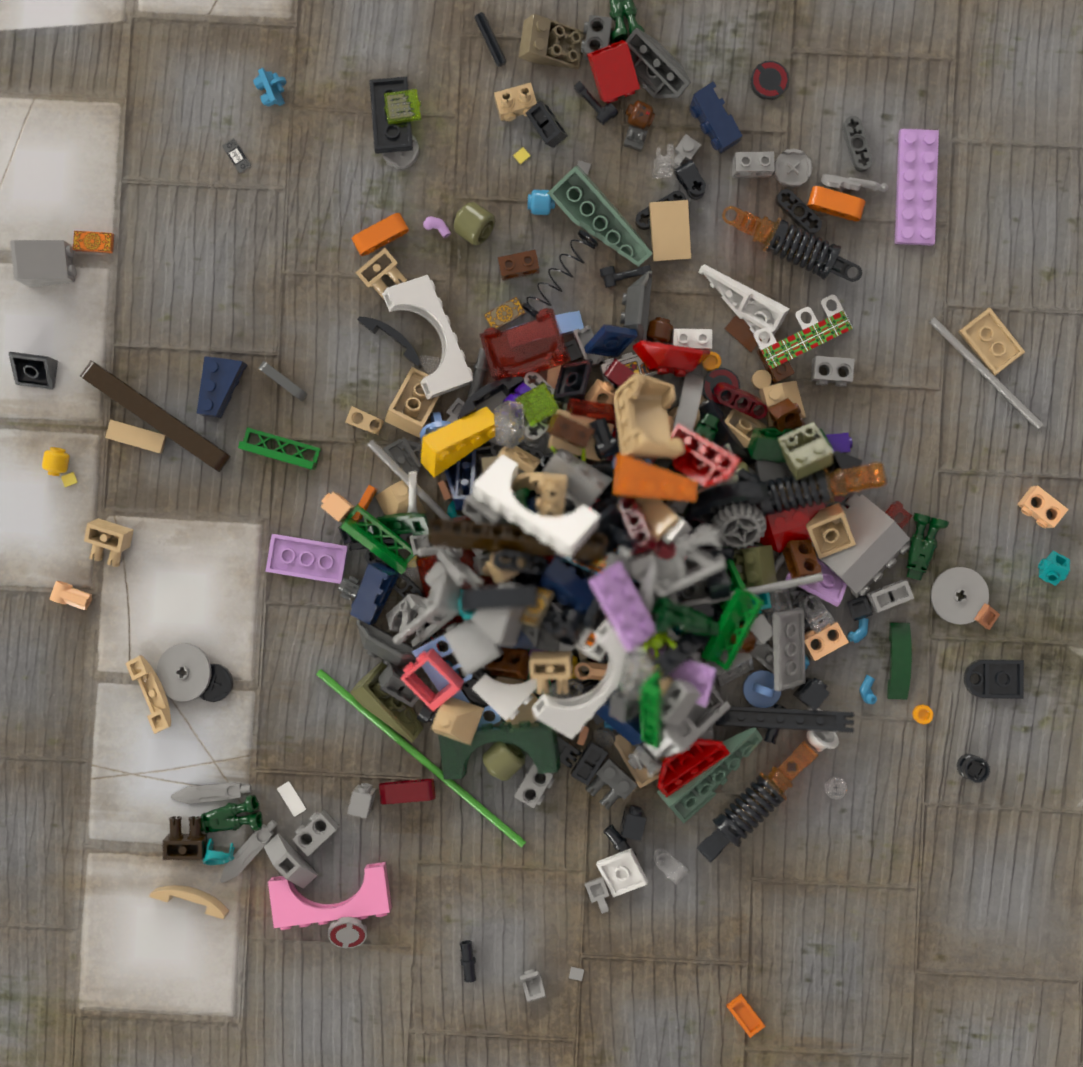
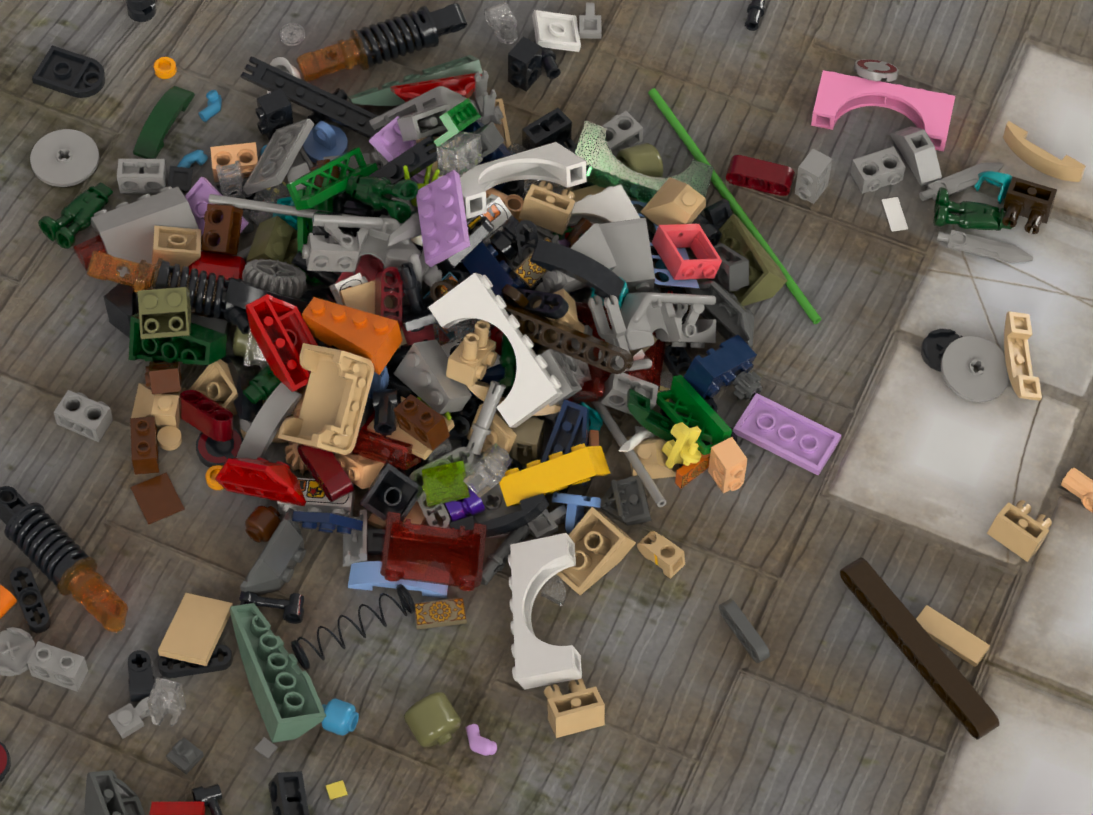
camera: 160 degrees left, 30 degrees down
black slope [8,352,58,390] -> none
yellow head [42,447,70,476] -> none
light yellow window [61,472,78,487] -> none
dark blue wedge [197,356,248,418] -> none
green fence [238,427,321,470] -> none
orange beam [352,213,409,256] -> none
black slope [357,316,422,369] -> none
reddish brown brick [498,250,539,281] -> none
dark grey brick [585,756,638,810] -> none
reddish brown head [625,100,655,129] -> none
white brick [671,329,712,350] -> none
dark blue wedge [690,81,742,154] -> none
white wedge [699,264,790,344] -> none
piece [754,295,853,369] -> none
dark purple brick [826,432,853,453] -> none
nougat tile [974,603,1000,630] -> none
none -> light grey pin [466,381,506,455]
none -> dark brown tile [501,284,529,308]
none -> light yellow hips [661,422,702,468]
none -> black tile [704,199,732,229]

